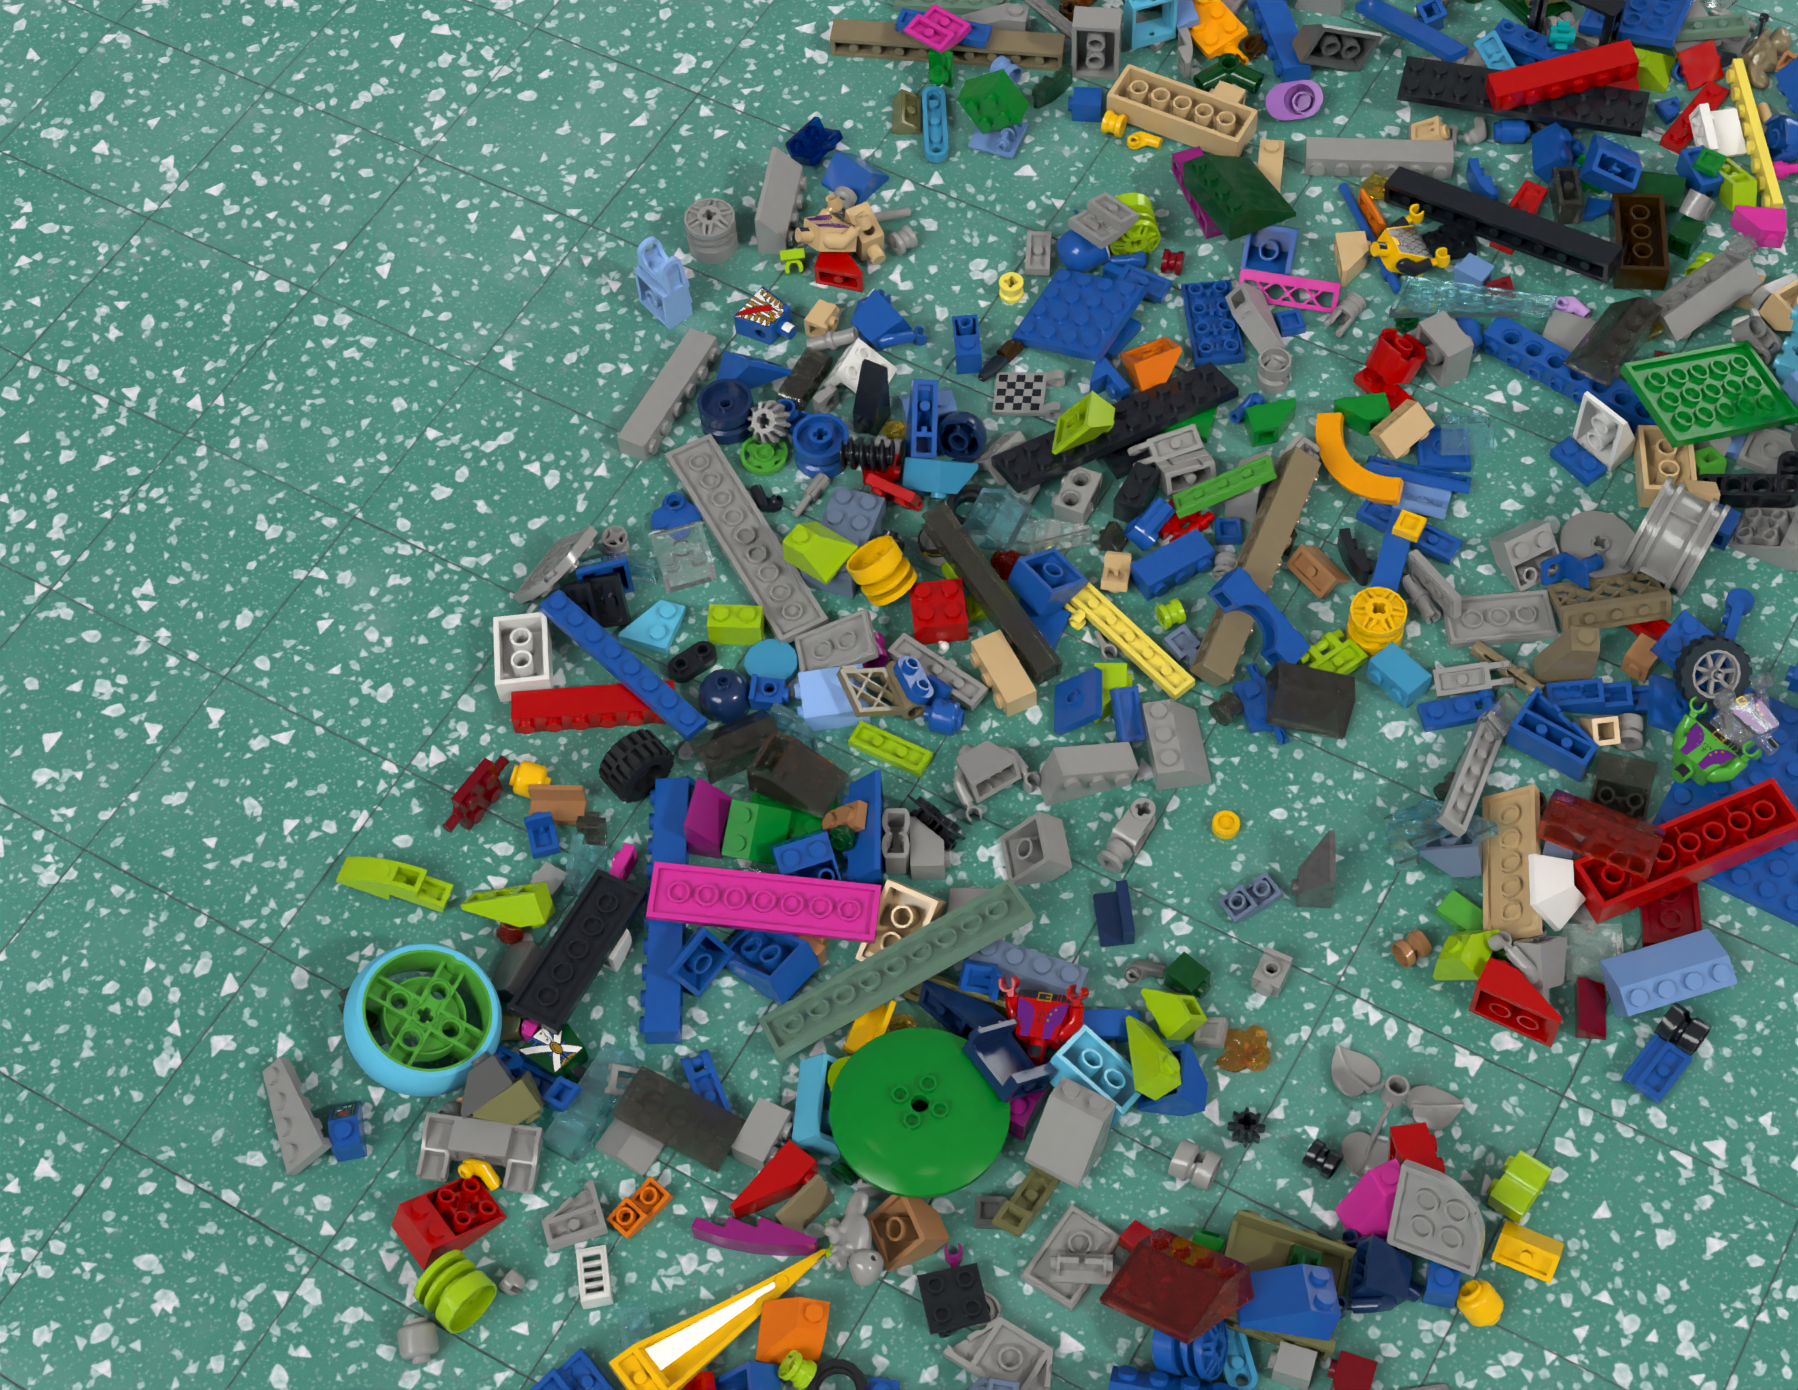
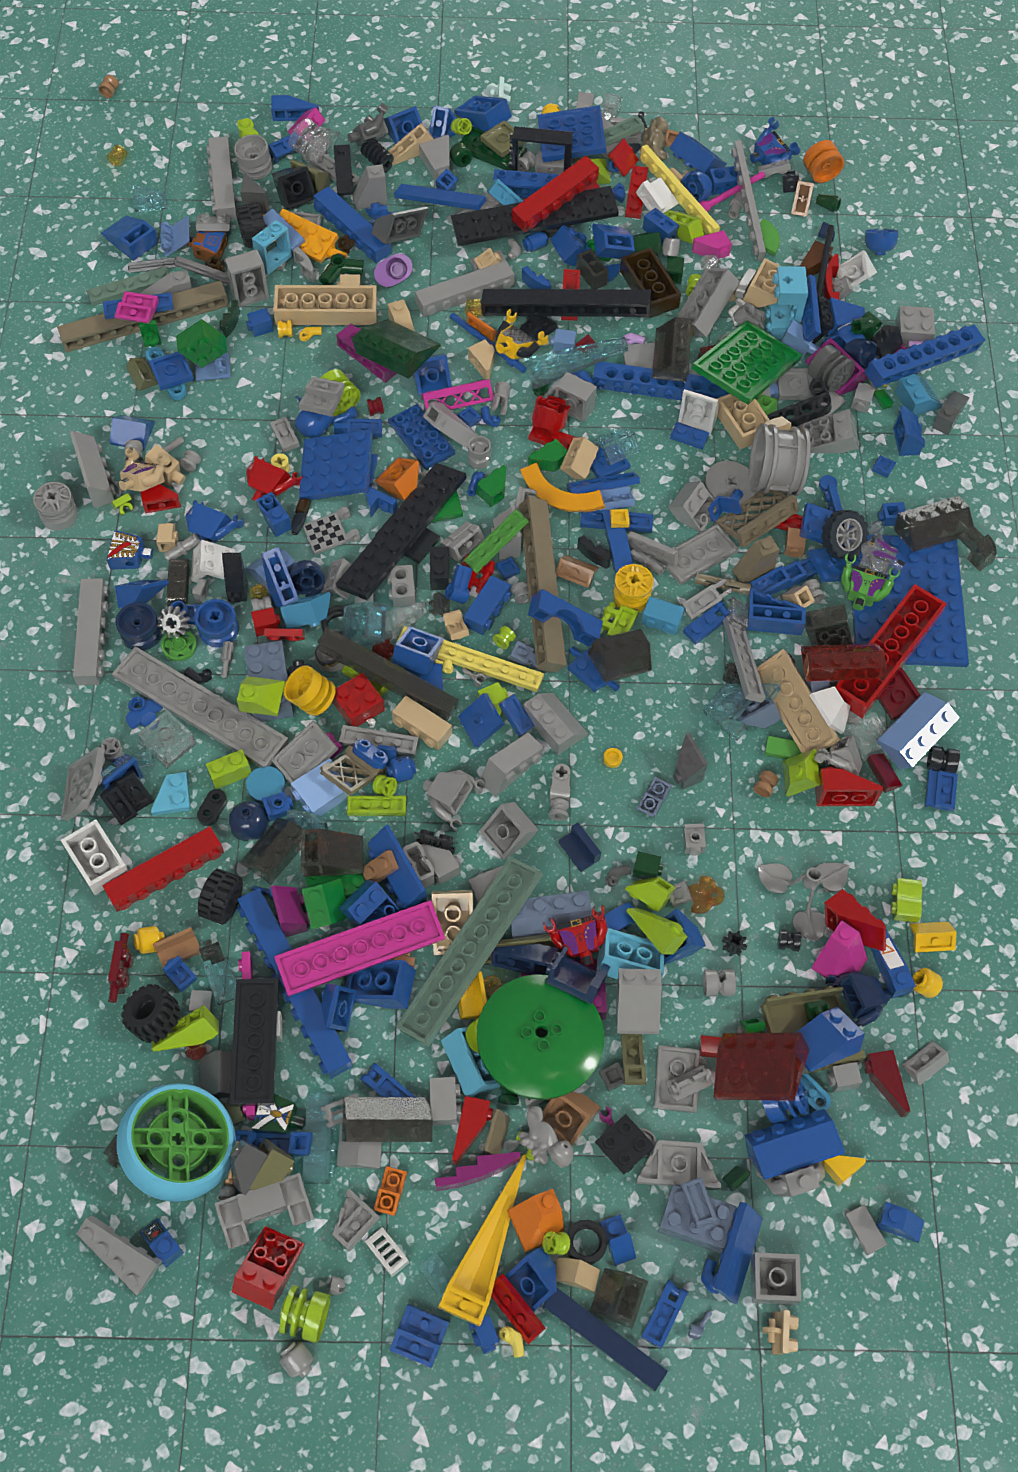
camera: 35 degrees left, 5 degrees up
lime slope [336,856,454,913] -> none
yellow arm [458,1158,502,1191] -> none
blue plate [539,589,708,742] -> none
light blue brick [634,236,693,330] -> none
clear blue bracket [785,117,843,166] -> none
dark green plate [828,825,855,851] -> none
black piece [840,437,895,473] -> none
blue bracket [958,959,1004,1001] -> none
medium blue wheel [989,55,1023,85] -> none
lime slope [1052,391,1115,455] -> none
light grey hinge [1127,424,1204,466] -> none
clear smoke wheel [1209,691,1244,726] -> none
light grey plate [1386,1159,1485,1277] -> none
teal gear [1548,20,1576,50] -> none
green tile [1692,147,1727,178] -> none
none -> black tyre [121,984,181,1043]
none -> blue plate [149,352,194,391]
none -> red torso [246,456,303,502]
none -> blue slope [365,202,395,221]
none -> lime wheel [373,775,397,797]
none -> blue arm [481,406,501,427]

